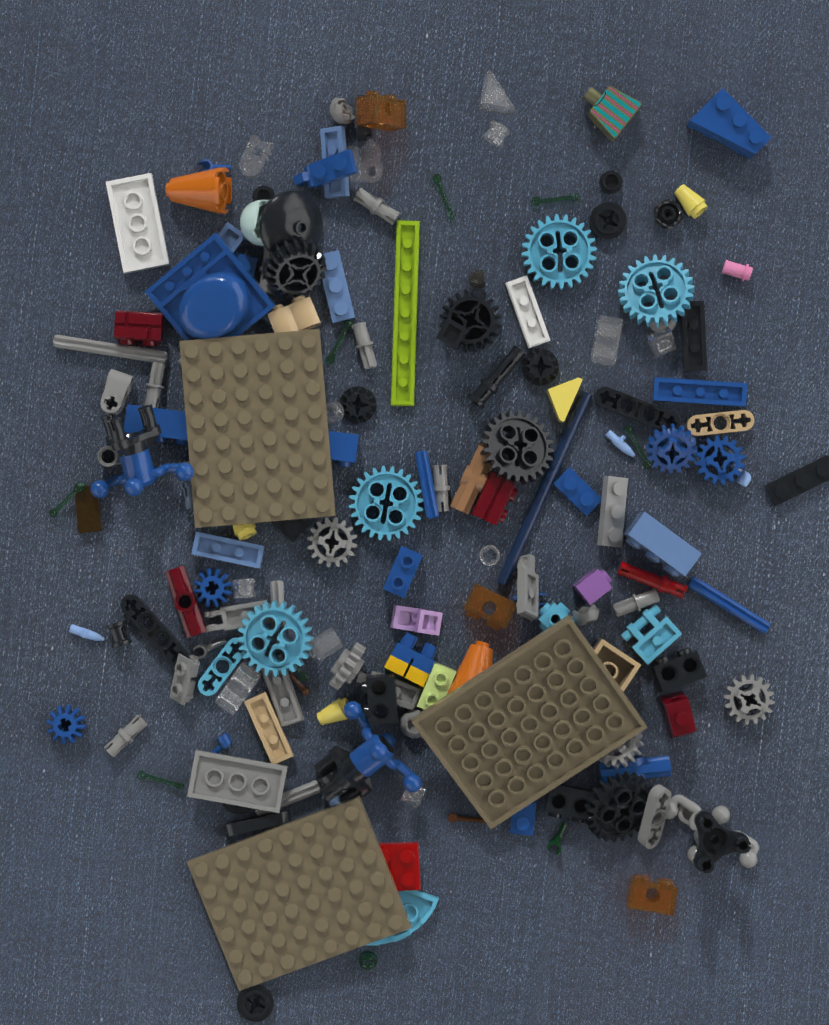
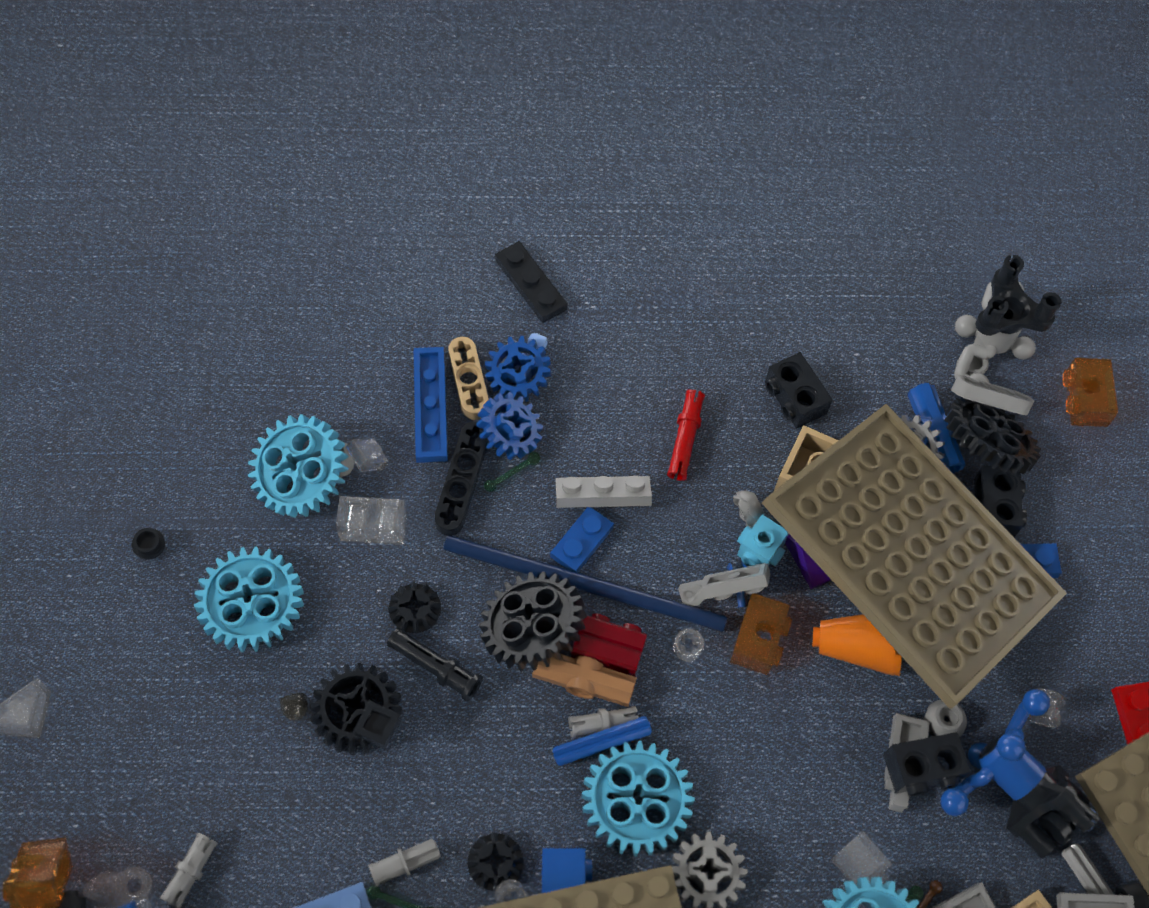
camera: 95 degrees left, 25 degrees down
light yellow cone [317,698,349,726] -> none
light grey gear [329,642,366,690] -> none
blue brick [383,546,423,598] -> none
blue hips [384,632,437,687] -> none
lavender slope [390,604,443,636] -> none
lime tile [391,220,420,407] -> none
yellowish green hinge [417,662,456,710] -> none
clear green hinge [432,174,456,219] -> none
reddish brown hinge [448,813,486,823] -> none
clear wheel [482,120,511,148] -> none
white tile [505,275,551,349] -> none
clear green hinge [532,193,580,207] -> none
light yellow slope [546,378,583,423] -> none
dark green hand [547,822,568,855] -> none
medium lavender brick [572,569,613,605] -> none
olive torso [583,86,642,143] -> none
black gear [589,202,627,240] -> none
light blue helmet [605,430,635,457] -> none
light grey axle [613,588,660,617] -> none
medium azure plate [621,604,682,665] -> none
medium blue brick [623,512,702,577] -> none
black plate [653,199,682,229] -> none
dark red torso [660,691,696,739] -> none
light yellow cone [674,184,708,219] -> none
black plate [680,301,707,372] -> none
blue wedge [686,88,772,159] -> none
blue axle [688,577,771,634] -> none
bright pink pin [722,260,753,282] -> none
light grey gear [723,674,775,725] -> none

